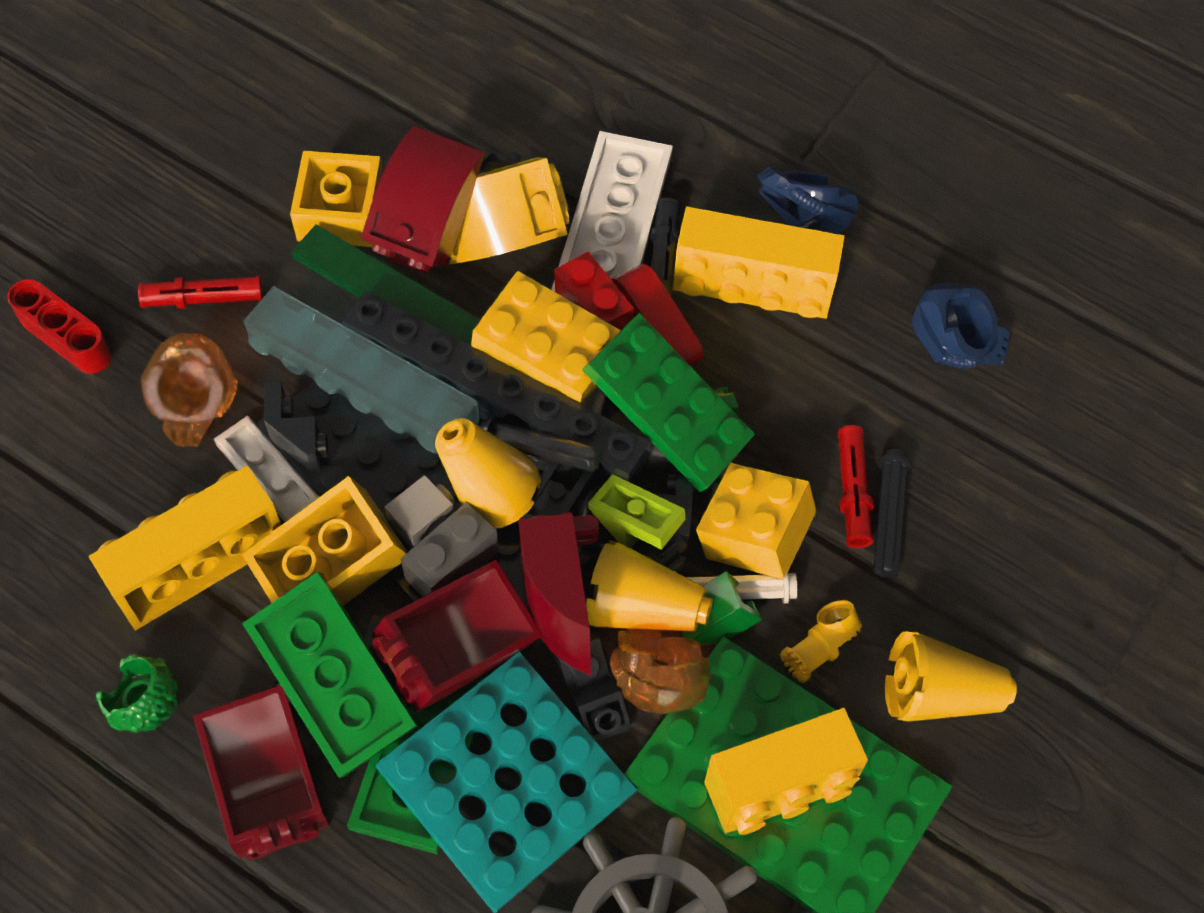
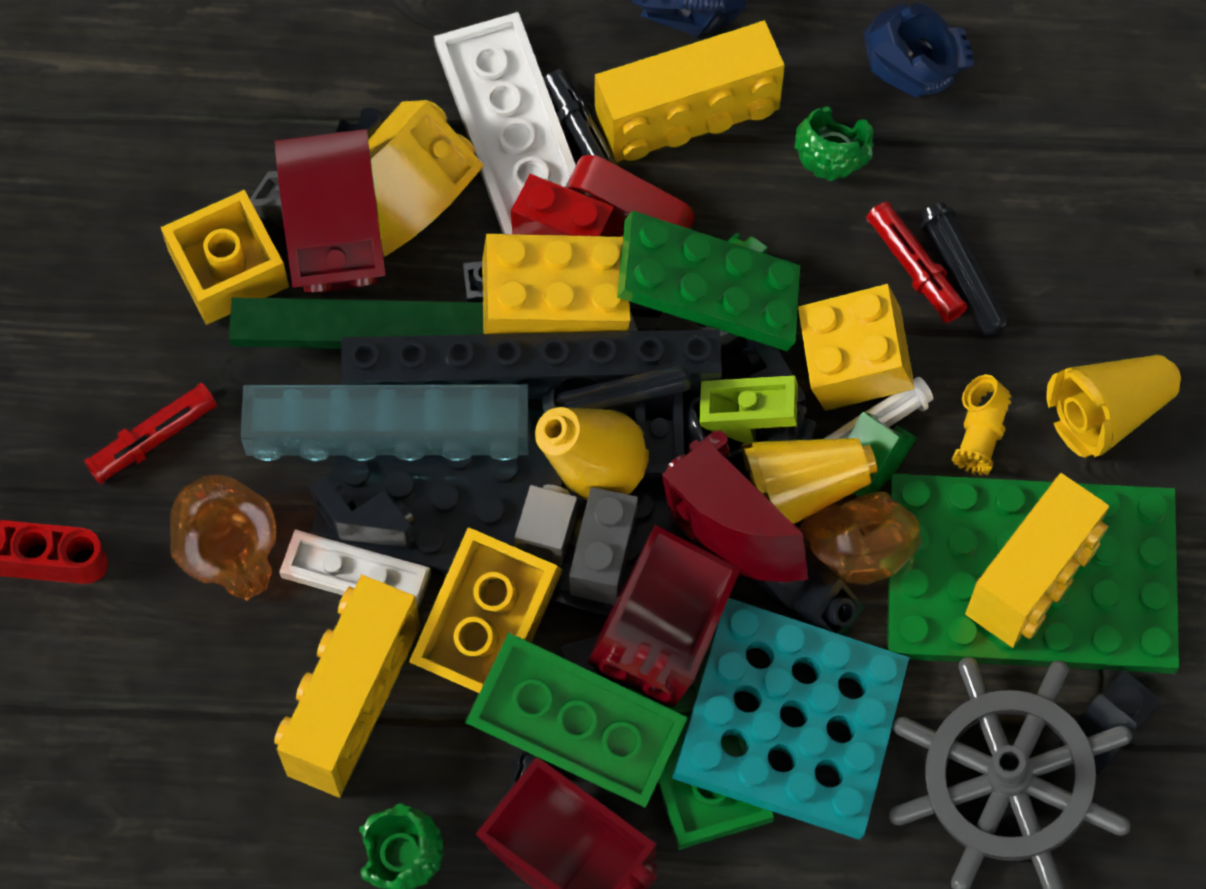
camera: 30 degrees left, 5 degrees up
none -> green hair [794,106,874,181]

